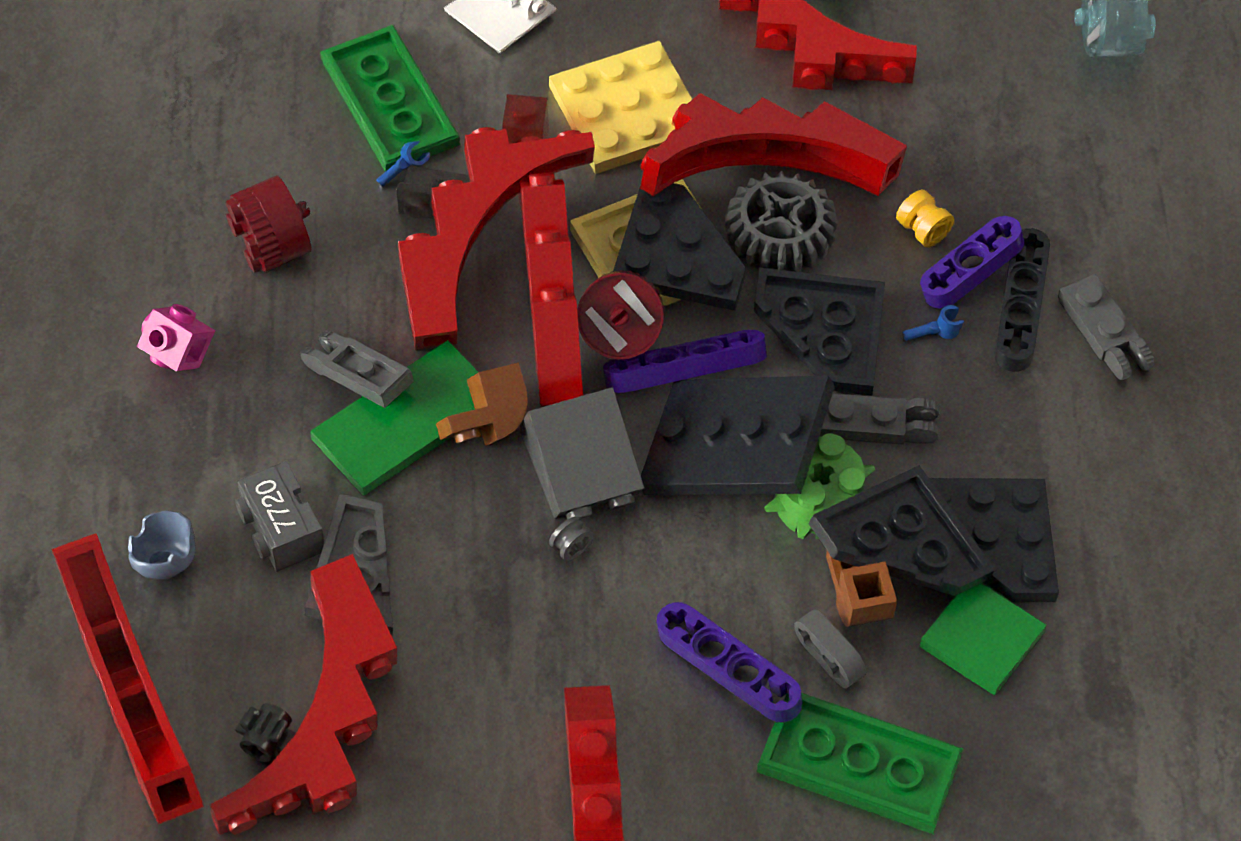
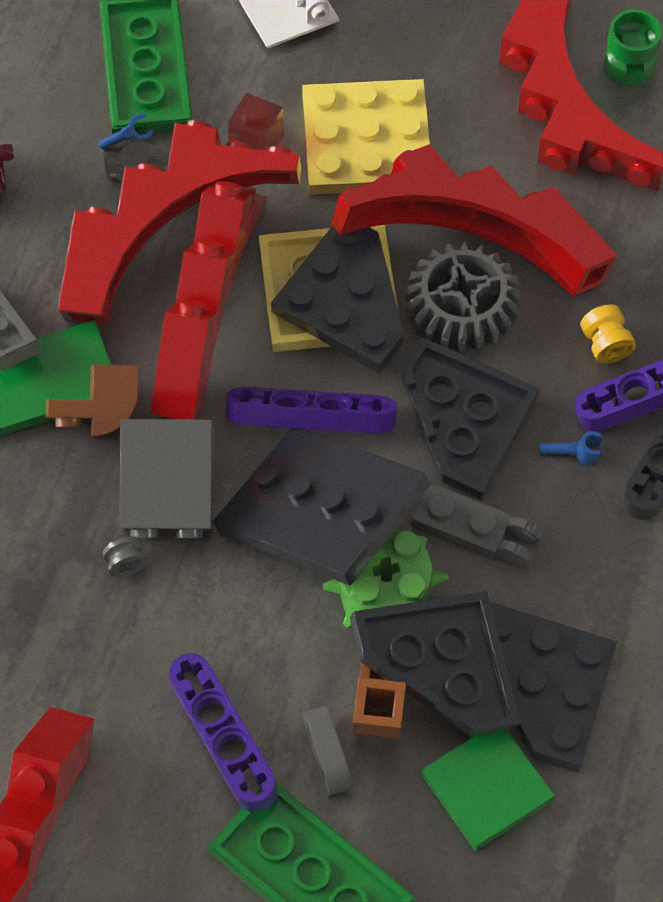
camera: 20 degrees right, 5 degrees up
dark red piece [577,270,665,359] -> none

